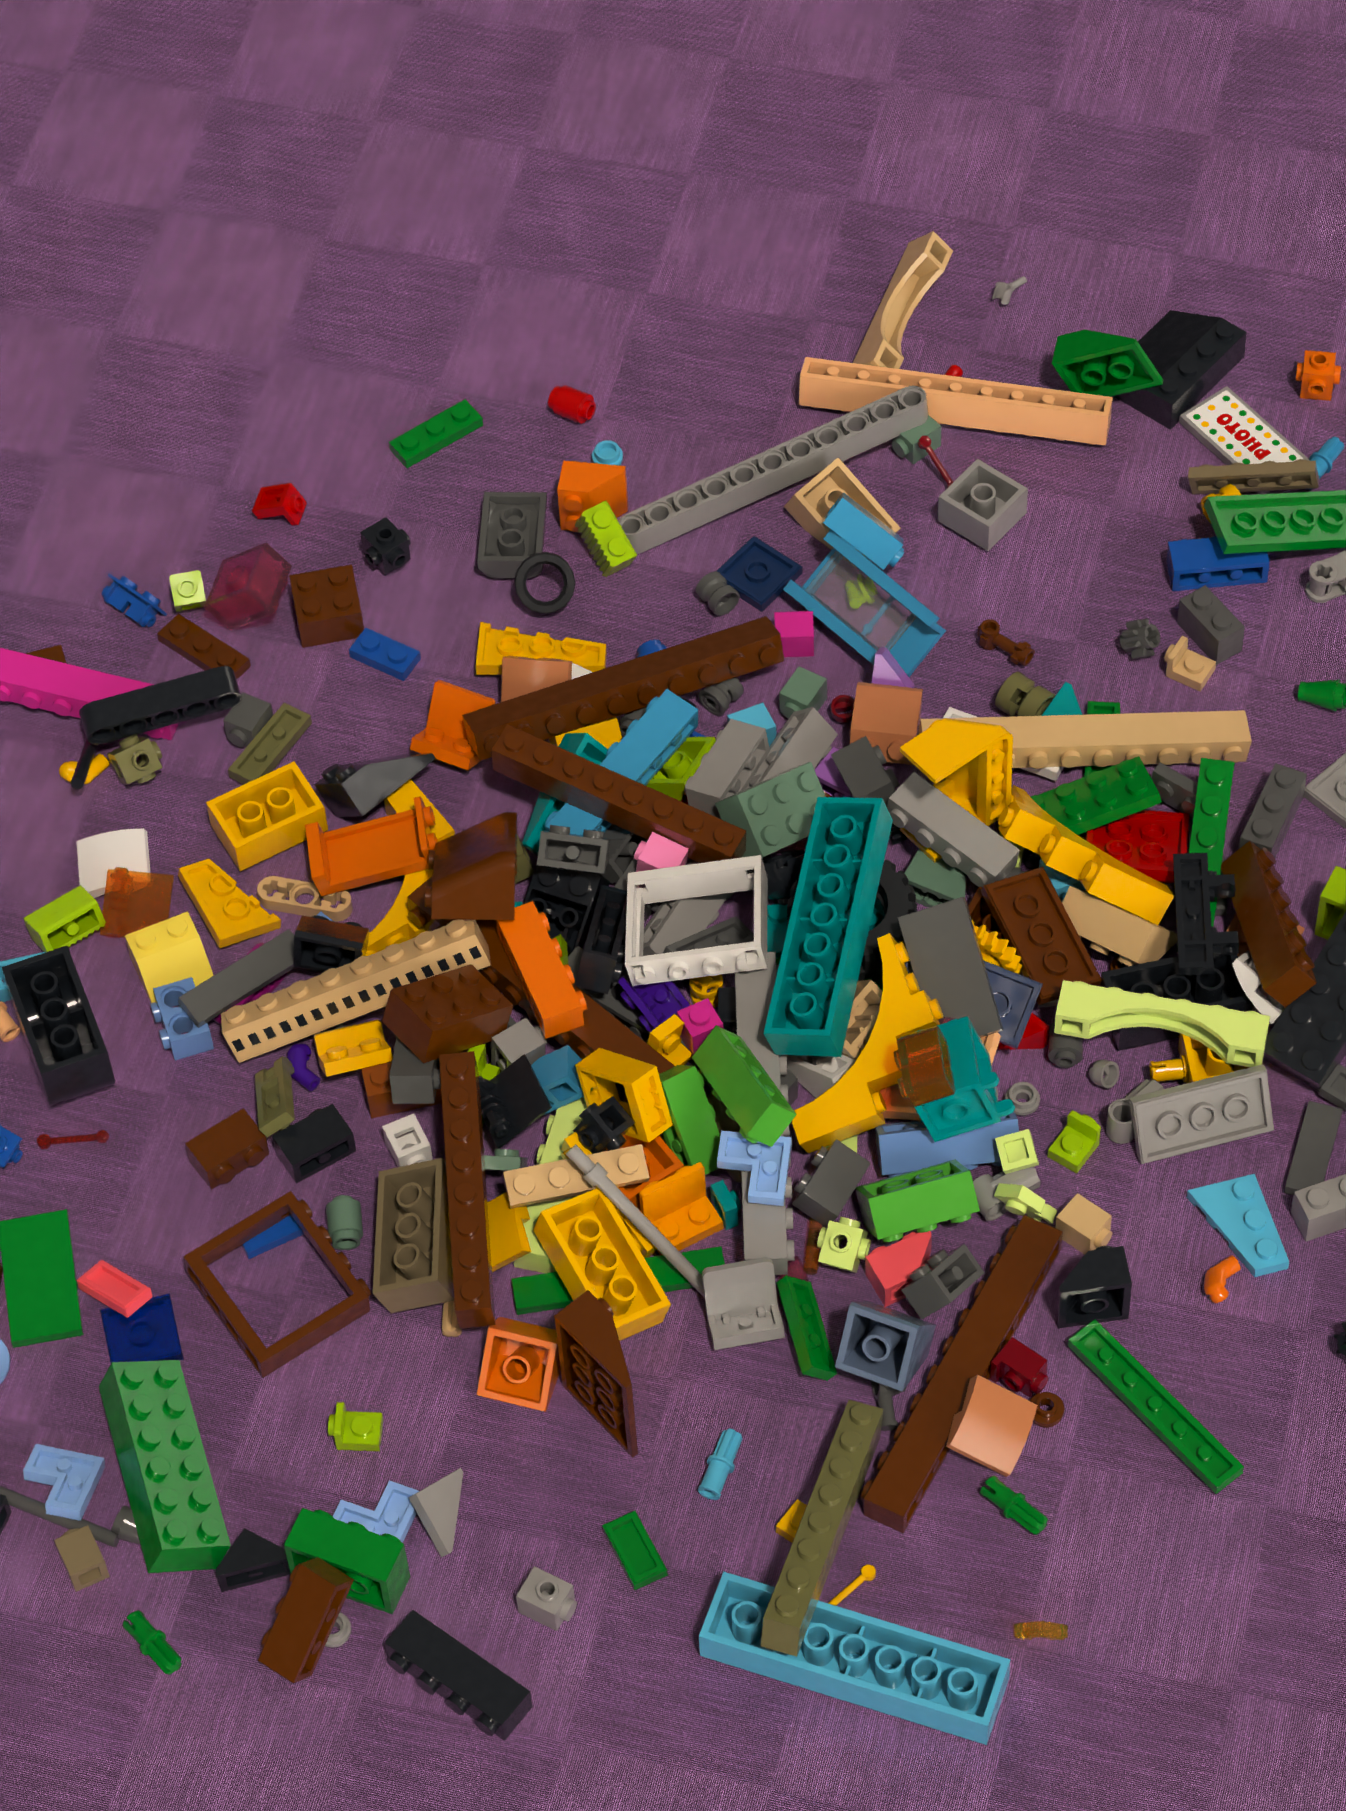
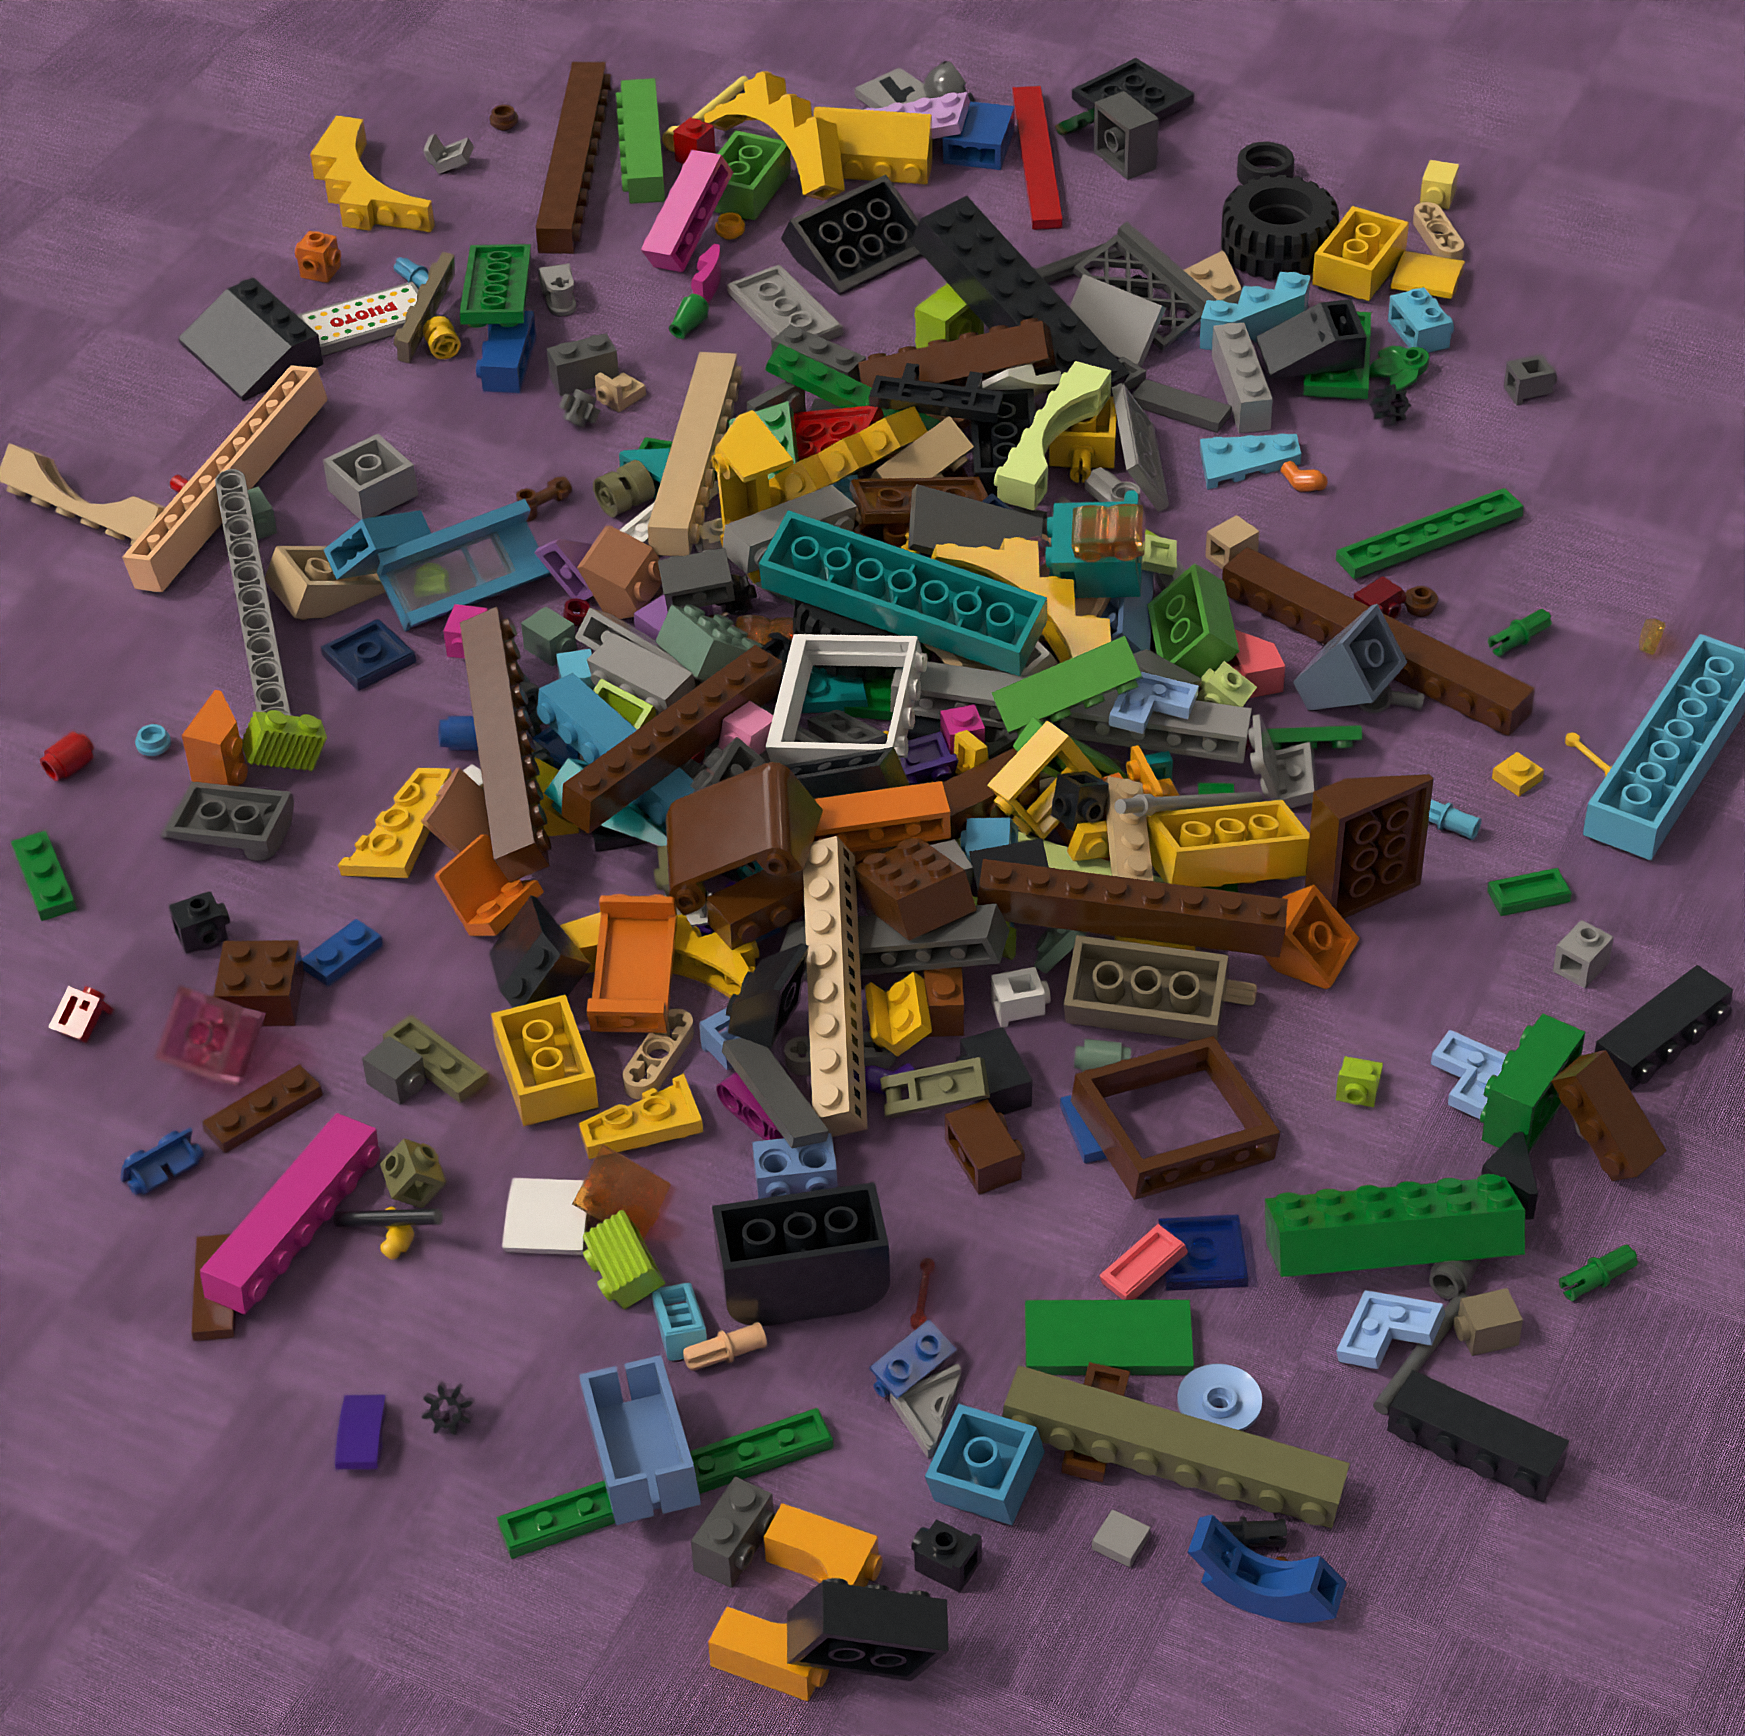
camera: 80 degrees left, 10 degrees down
black beam [79,666,242,745] -> none
light yellow slope [125,911,214,1003] -> none
lime bracket [169,570,207,612] -> none
light grey tile [409,1468,463,1557] -> none
black tyre [515,552,575,614] -> none
dark grey wheel [696,571,740,616] -> none
olive brick [761,1400,884,1657] -> none
dark grey brick [902,1243,985,1319] -> none
dark red hinge [918,436,954,488] -> none
nougat slope [946,1375,1038,1477] -> none
light grey hand [992,276,1027,305] -> none
yellowish green plate [994,1183,1057,1224] -> none
green slope [1052,329,1163,397] -> none
black slope [1057,1246,1132,1329] -> none

